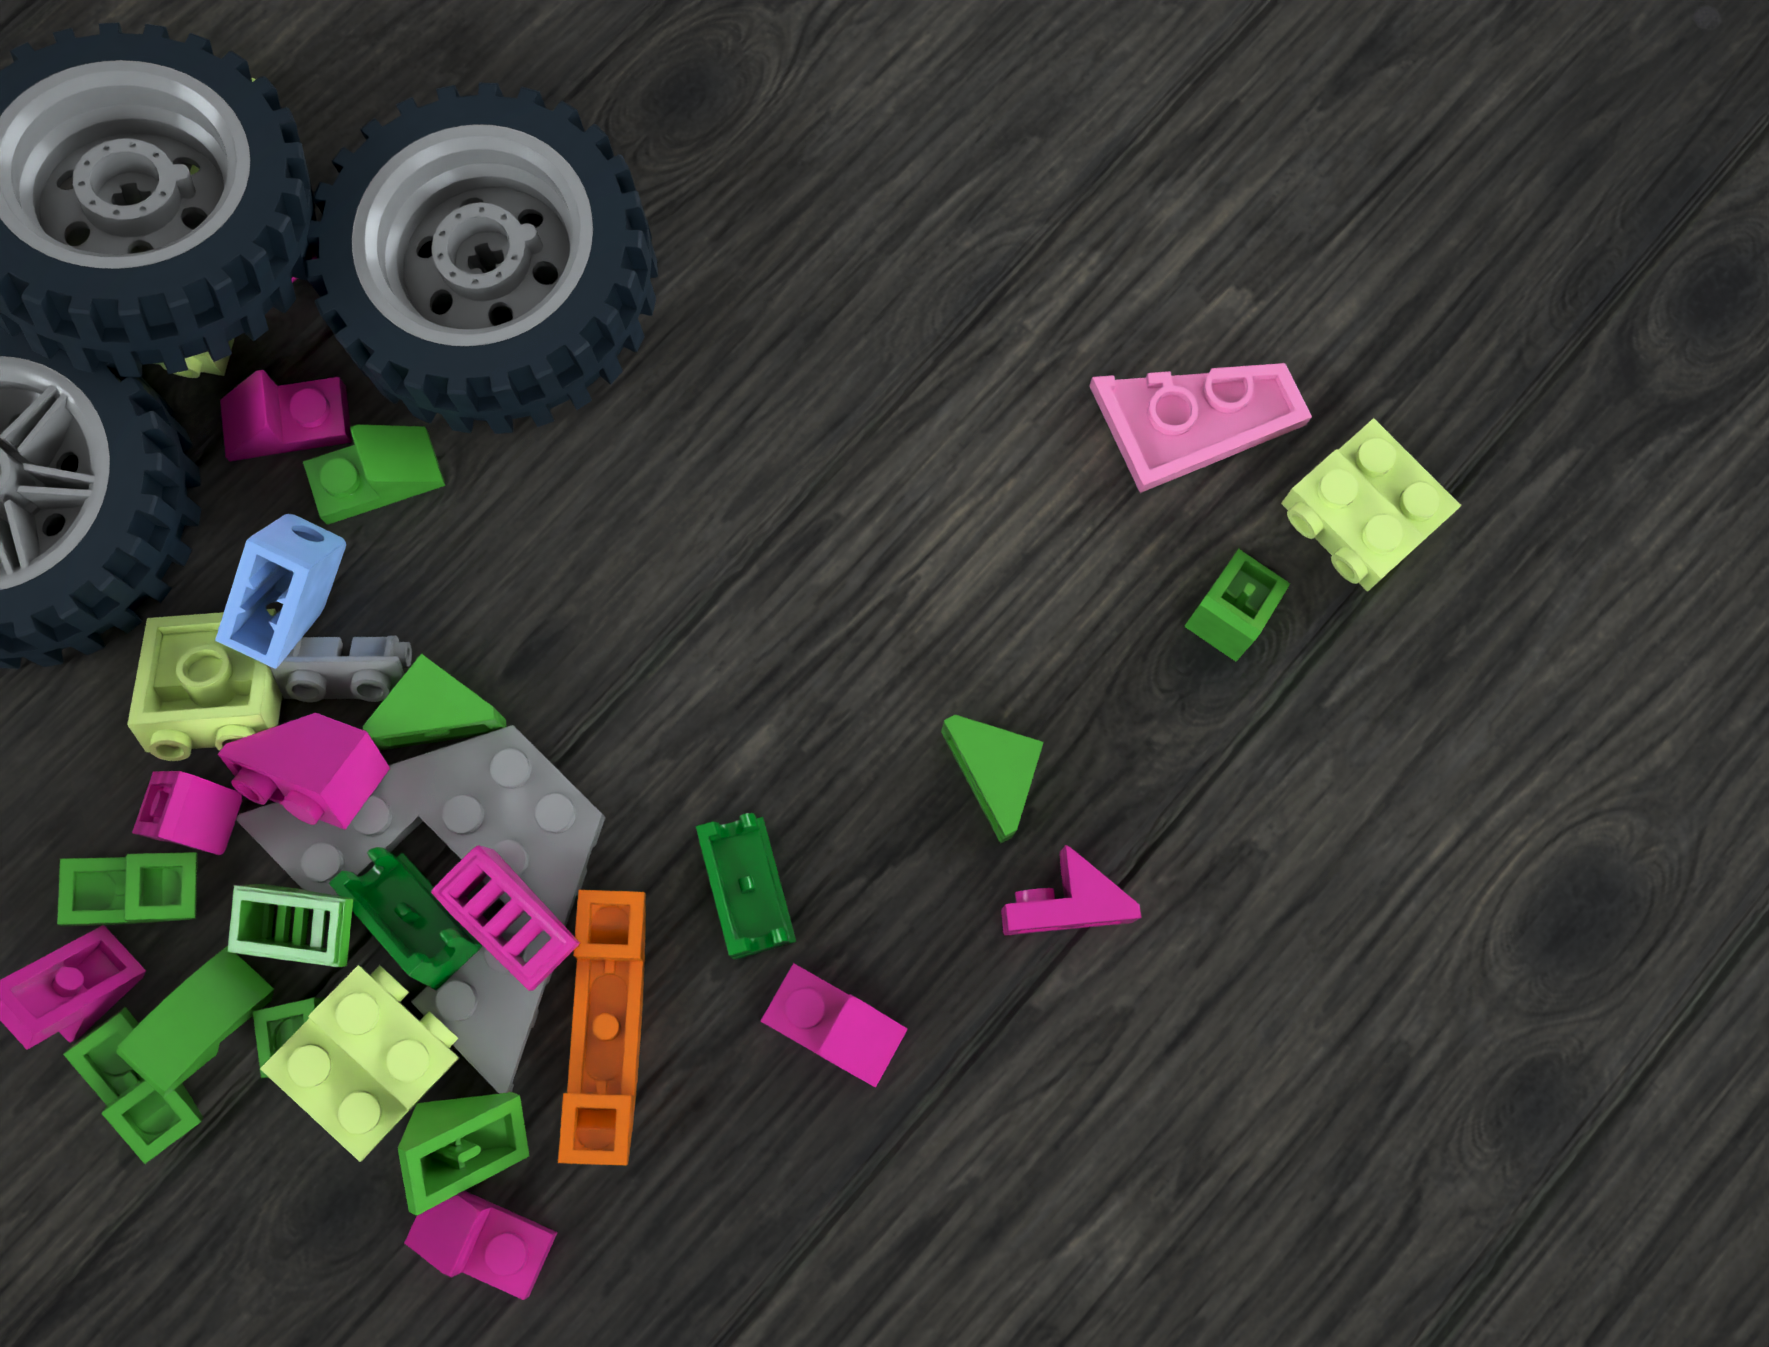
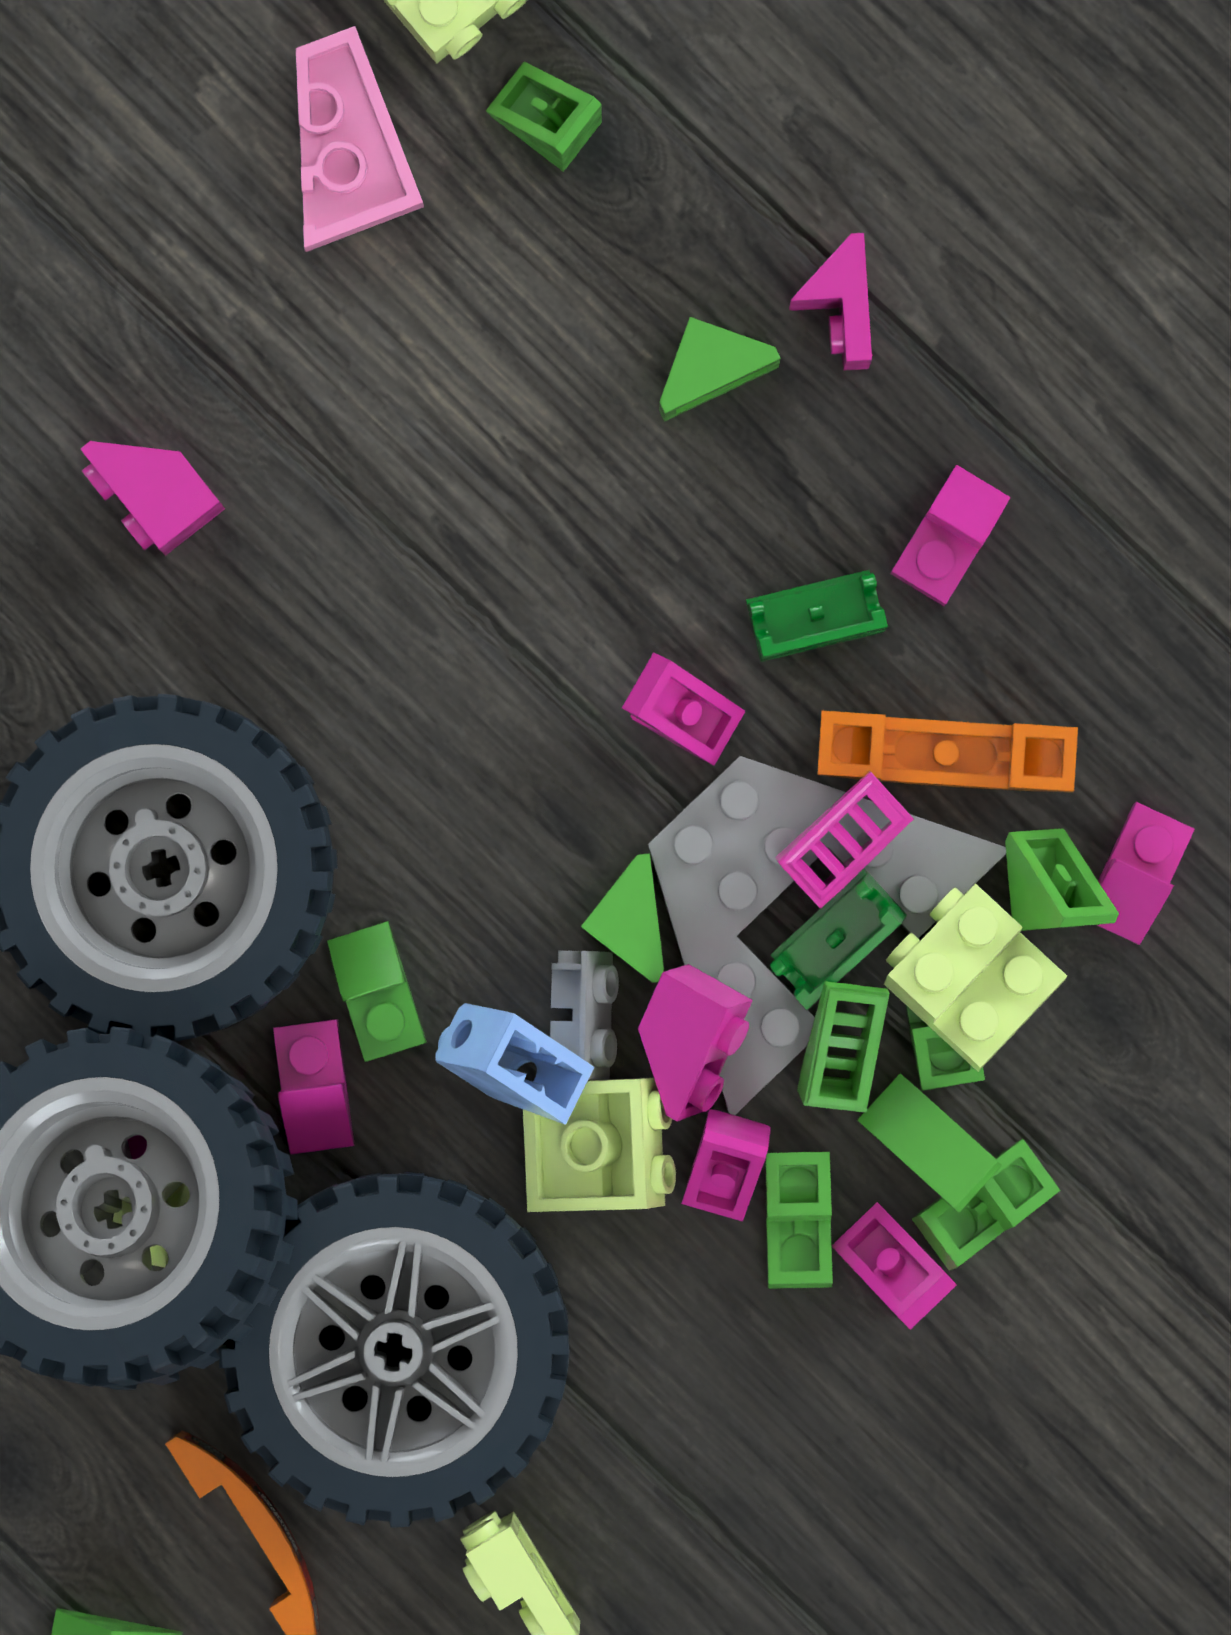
camera: 85 degrees left, 10 degrees up
none -> dark pink slope [81,441,225,556]
none -> dark pink slope [622,652,745,766]

